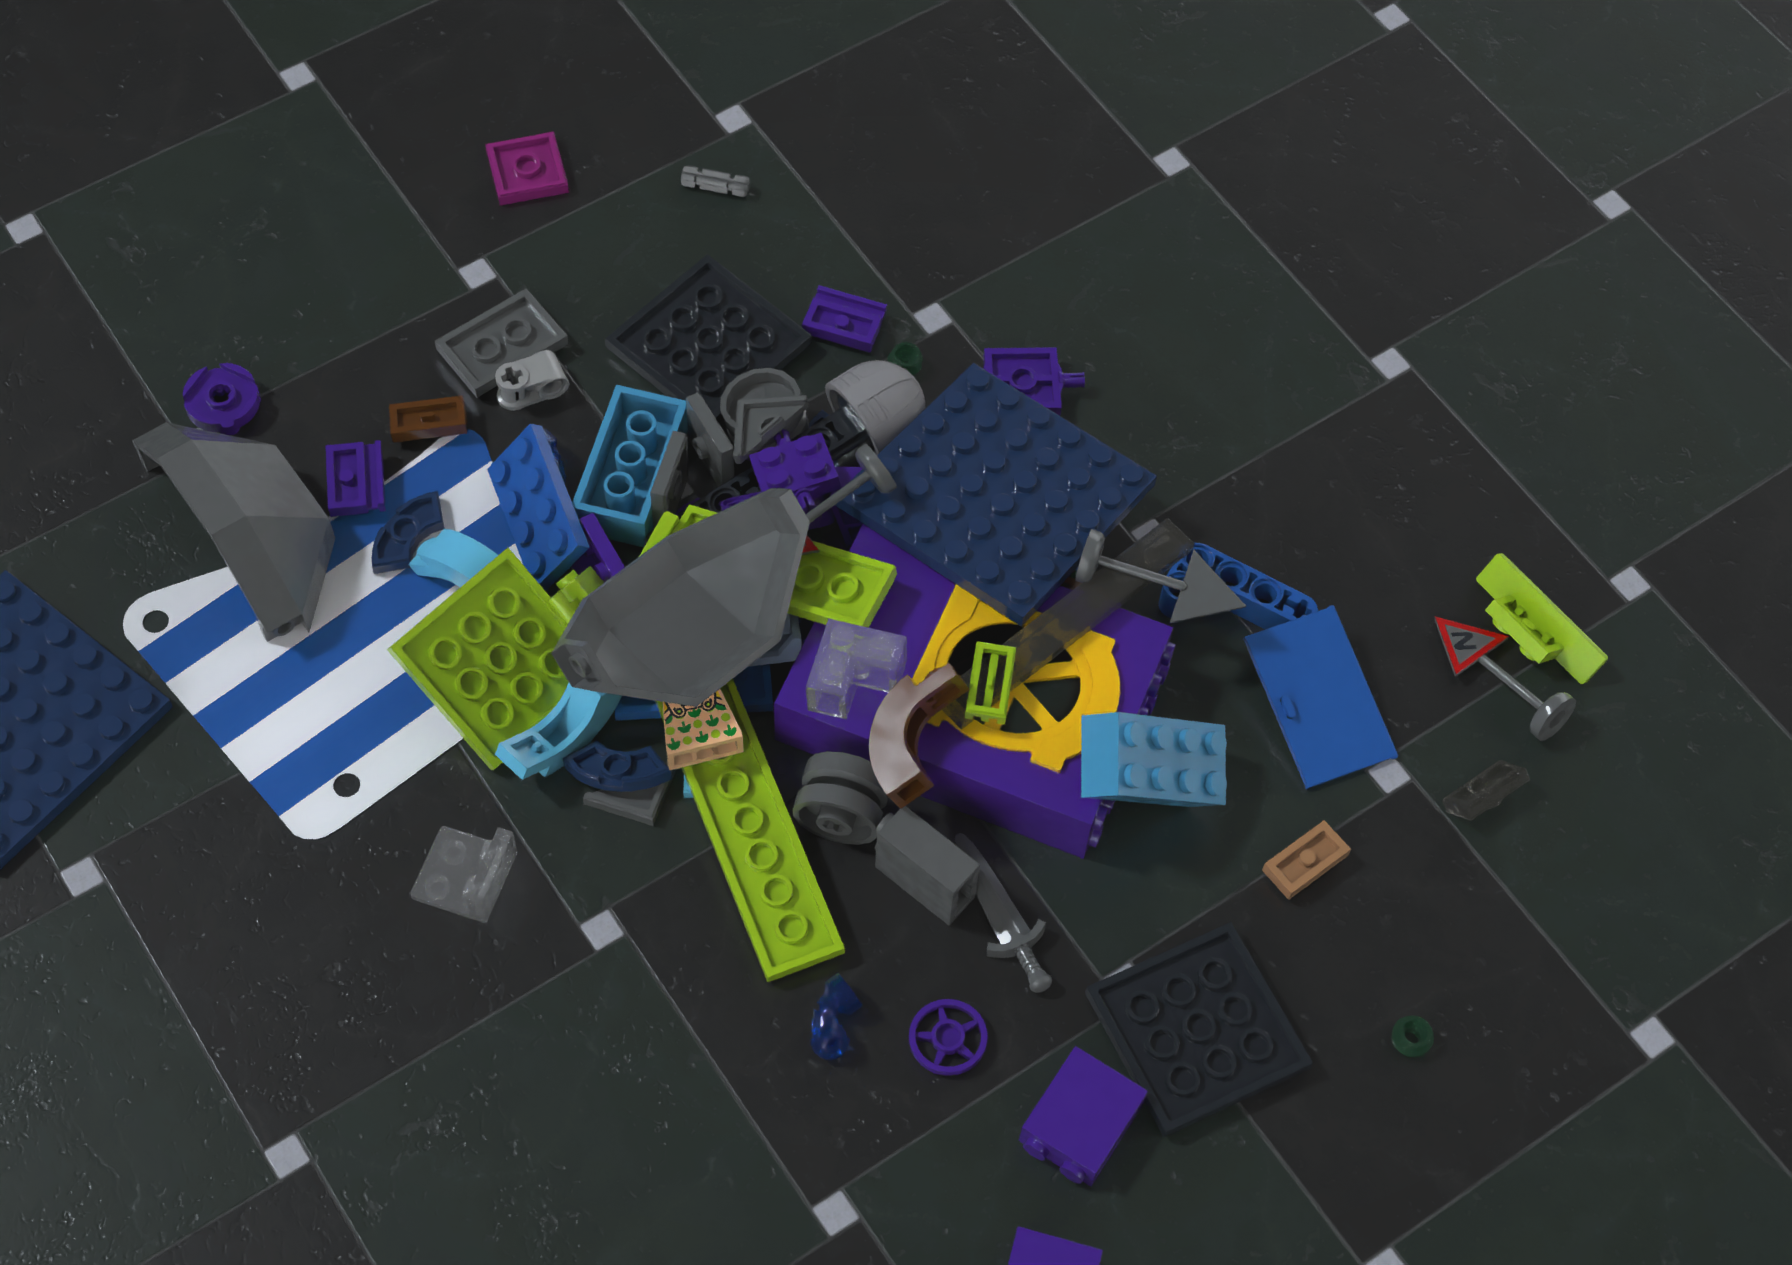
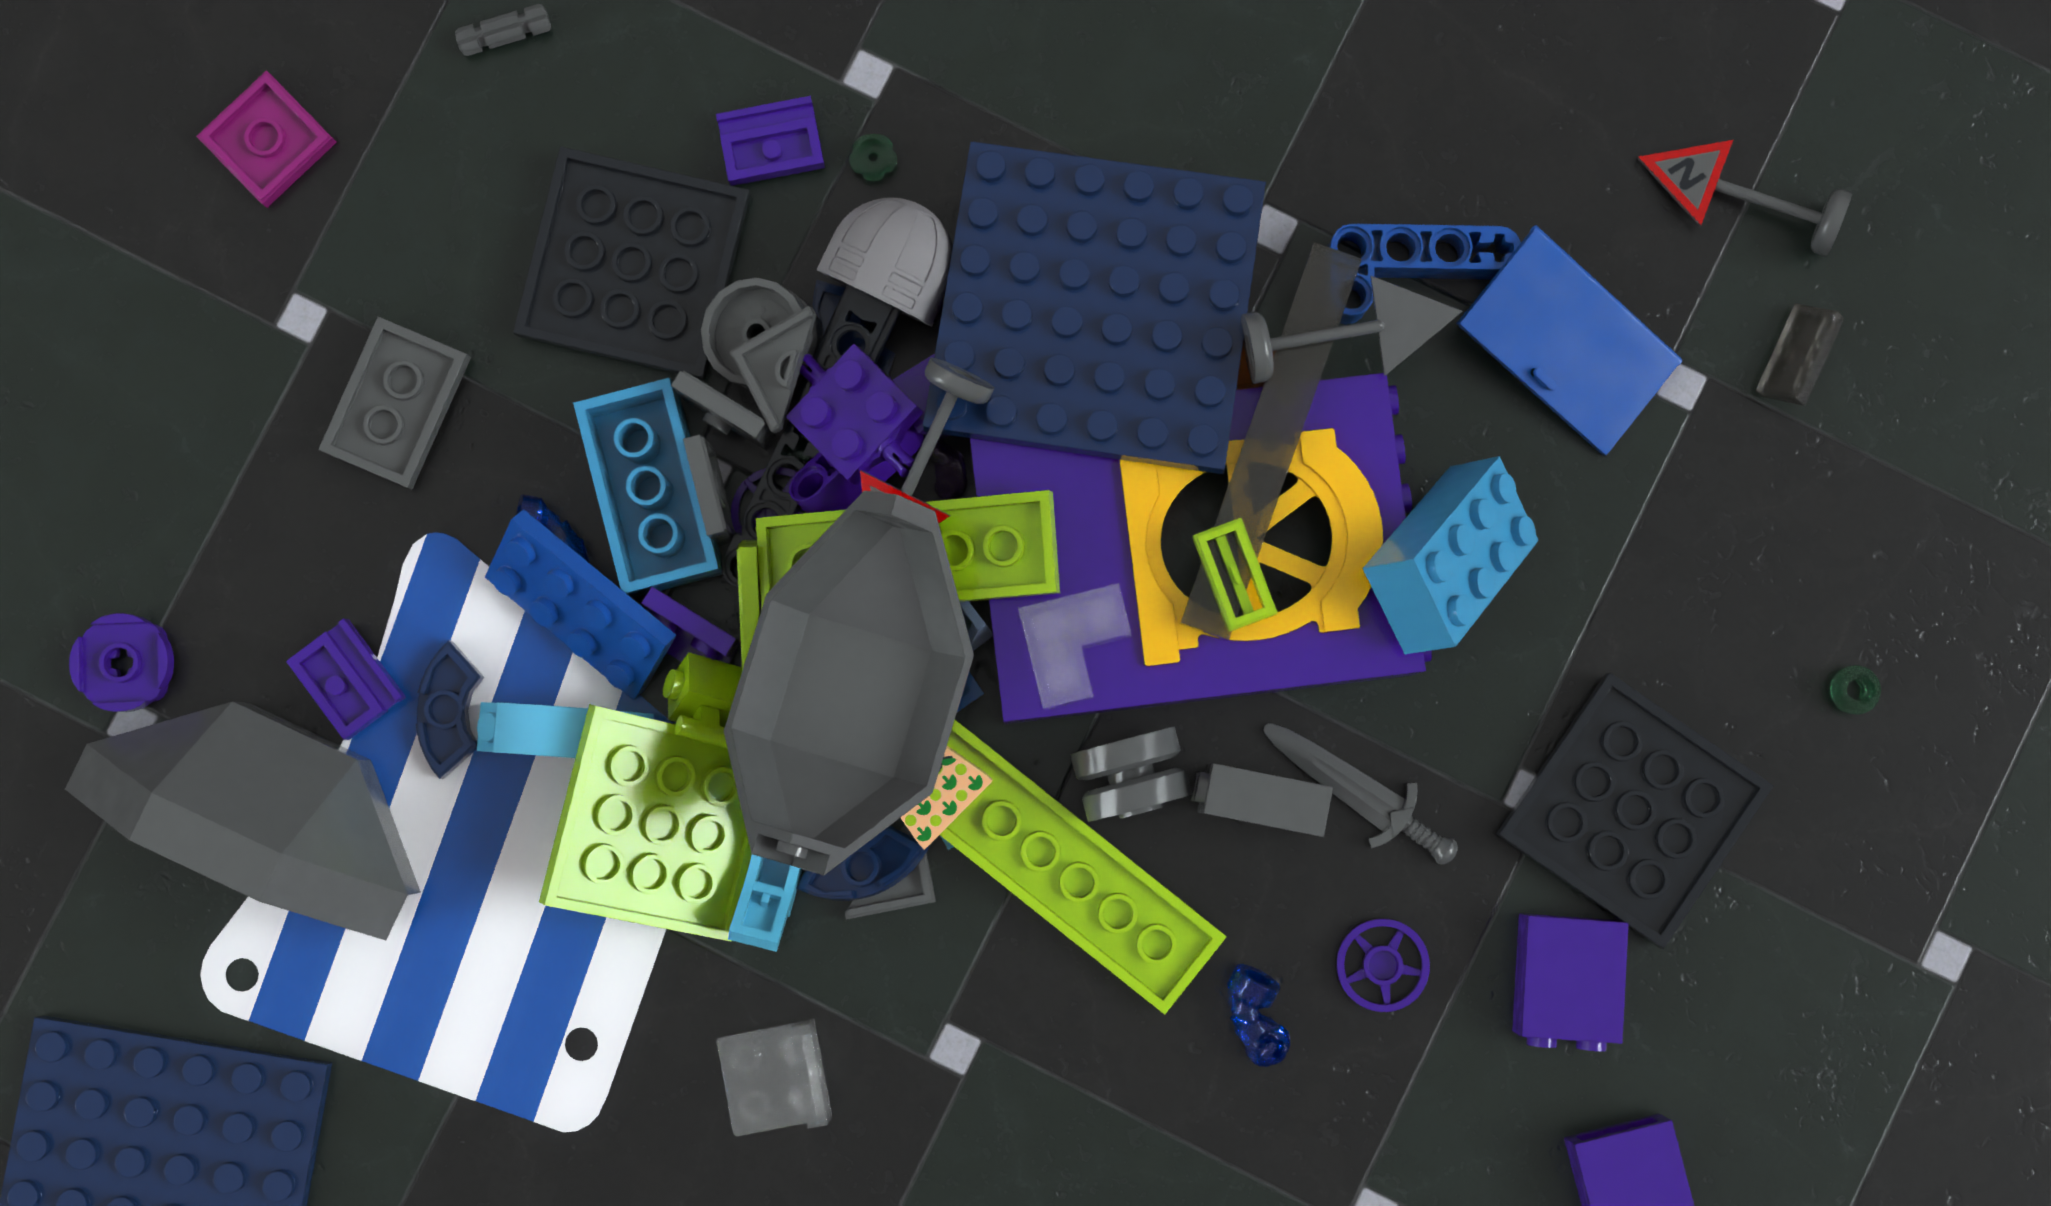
camera: 25 degrees left, 25 degrees up
reddish brown plate [389,395,468,443] -> none
light grey piece [495,350,570,411] -> none
arch [869,663,970,809] -> none
dark purple plate [960,347,1085,416] -> none
medium nougat plate [1262,820,1351,900] -> none
lime bracket [1476,553,1608,684] -> none

